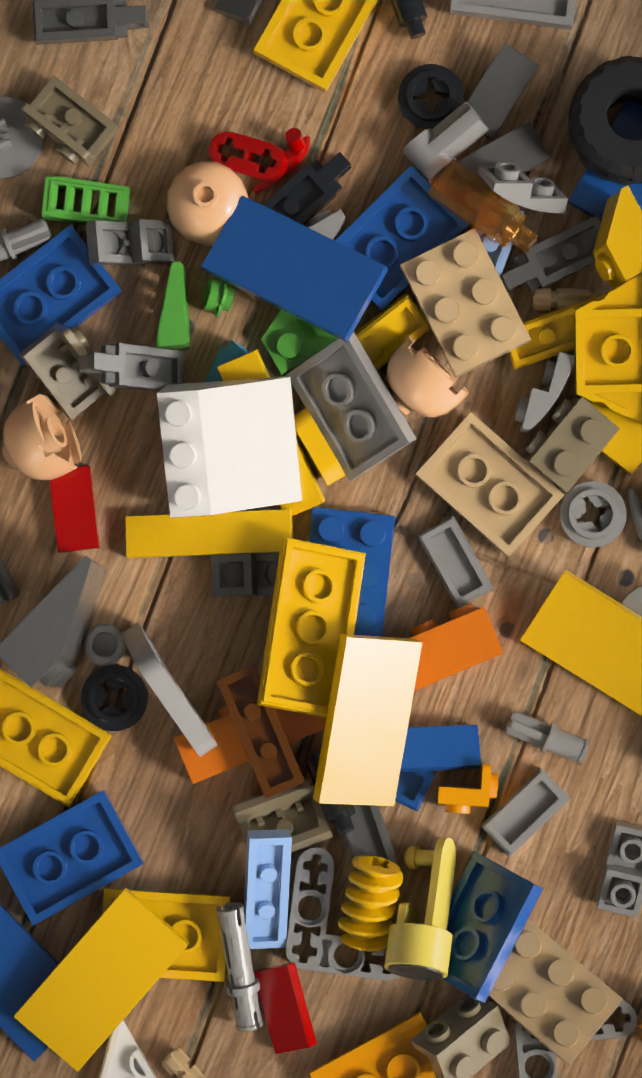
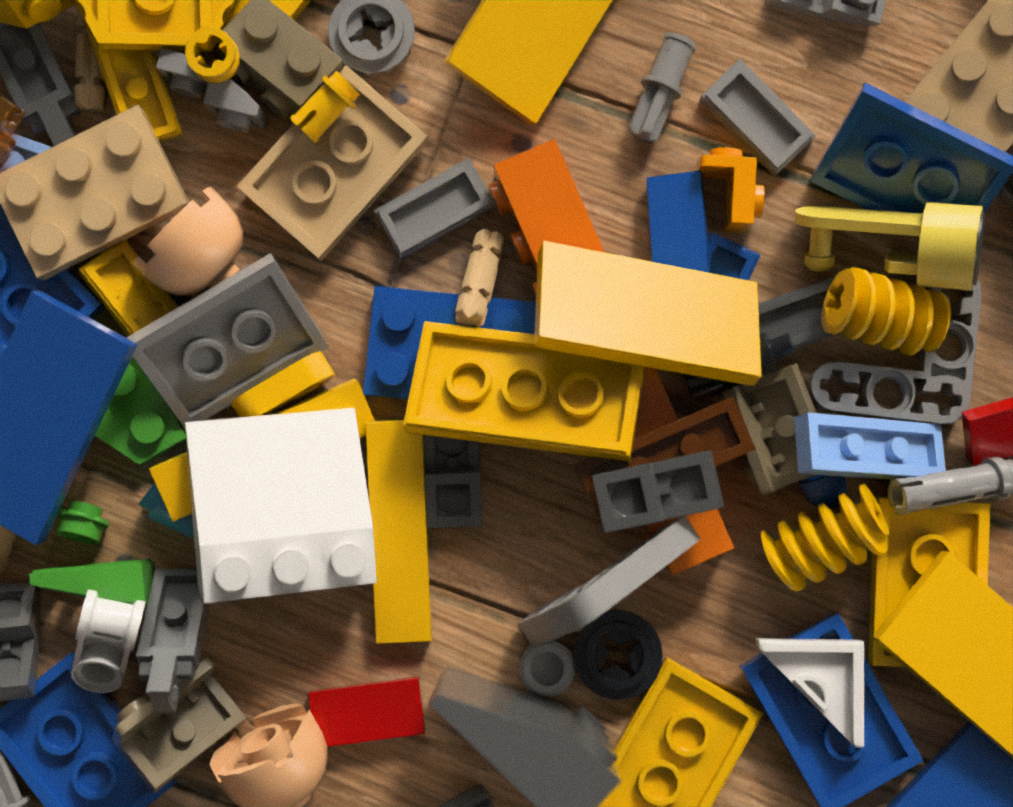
camera: 90 degrees left, 0 degrees up
none -> white piece [71,589,146,693]
none -> yellow bush [185,27,240,83]
none -> yellow pin [290,71,361,143]
none -> tan axle [455,229,504,328]
none -> dark grey slope [592,450,724,533]
none -> white tile [756,638,864,747]
none -> yellow piece [761,483,889,592]
none -> blue hinge [798,475,847,509]

